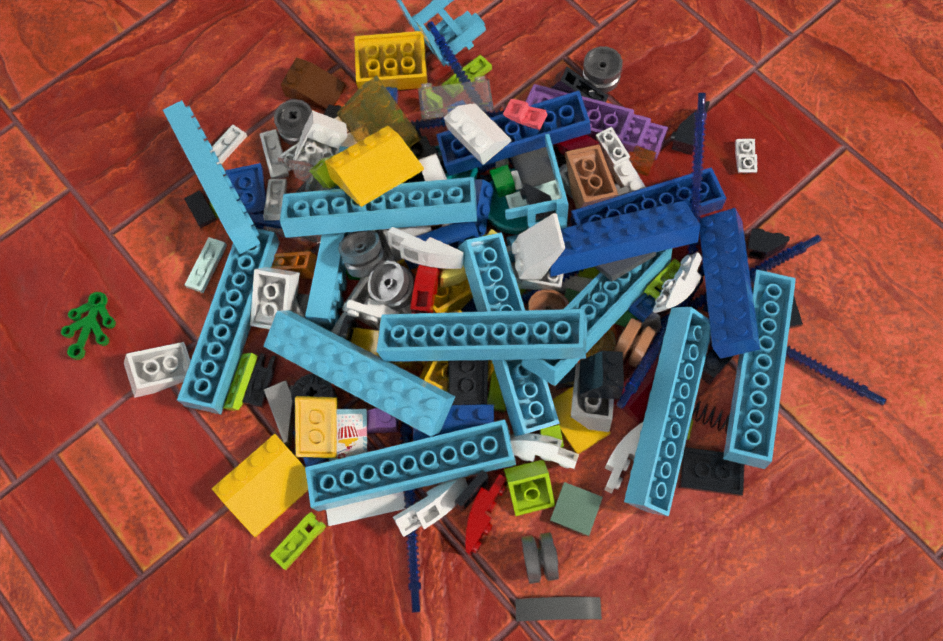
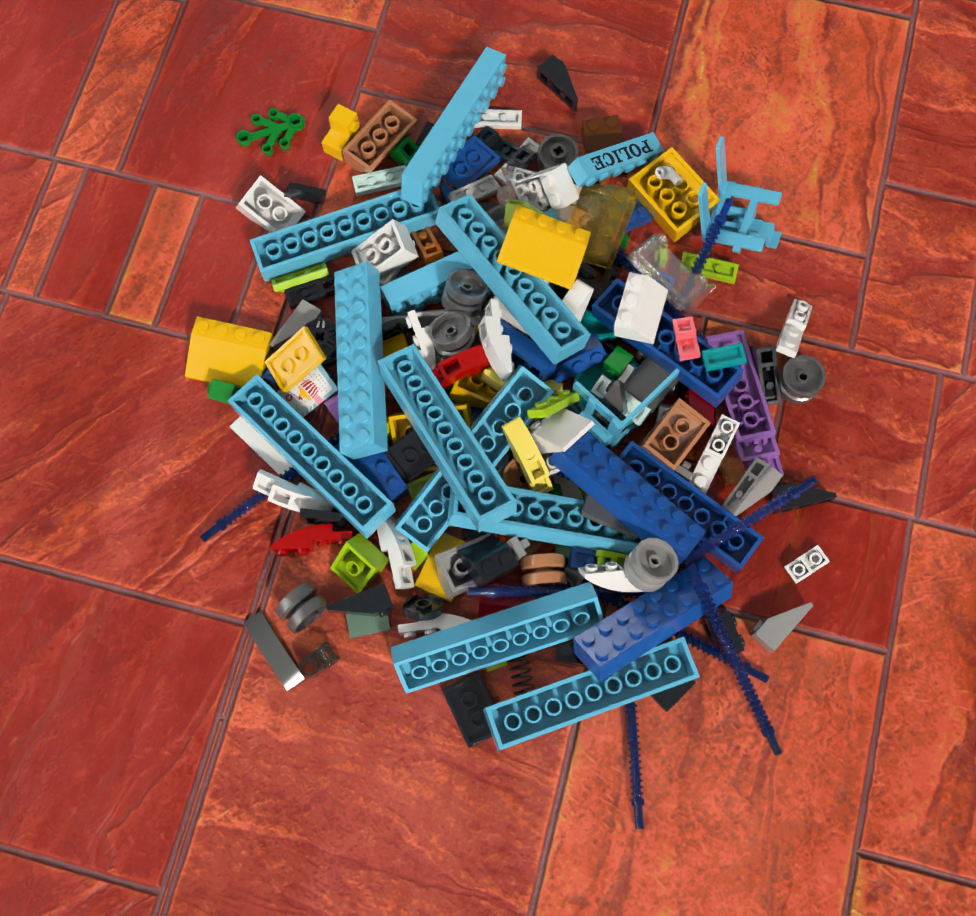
camera: 50 degrees right, 5 degrees up
lime plate [270,512,326,570] -> none
none -> green brick [207,379,241,404]
none -> black tile [284,182,326,204]
none -> clear smoke piece [299,641,340,679]
none -> yellow brick [321,104,360,162]
none -> black slope [326,583,395,618]
none -> nougat slope [342,100,418,173]
none -> green brick [388,136,419,166]
none -> black tile [403,593,444,621]
none -> black slope [476,126,536,168]
none -> light yellow slope [501,417,553,493]
none -> light grey tile [505,536,530,561]
none -> lime plate [527,390,580,418]
none -> black slope [537,55,578,112]
none -> medium azure brick [567,132,664,188]
none -> light grey wheel [624,538,679,592]
none -> white arm [655,166,683,186]
none -> clear blue hose [687,564,782,755]
none -> teal tile [701,343,747,372]
none -> light grey slope [722,457,783,516]
none -> light grey slope [751,602,813,653]
none -> white slope [776,299,812,358]

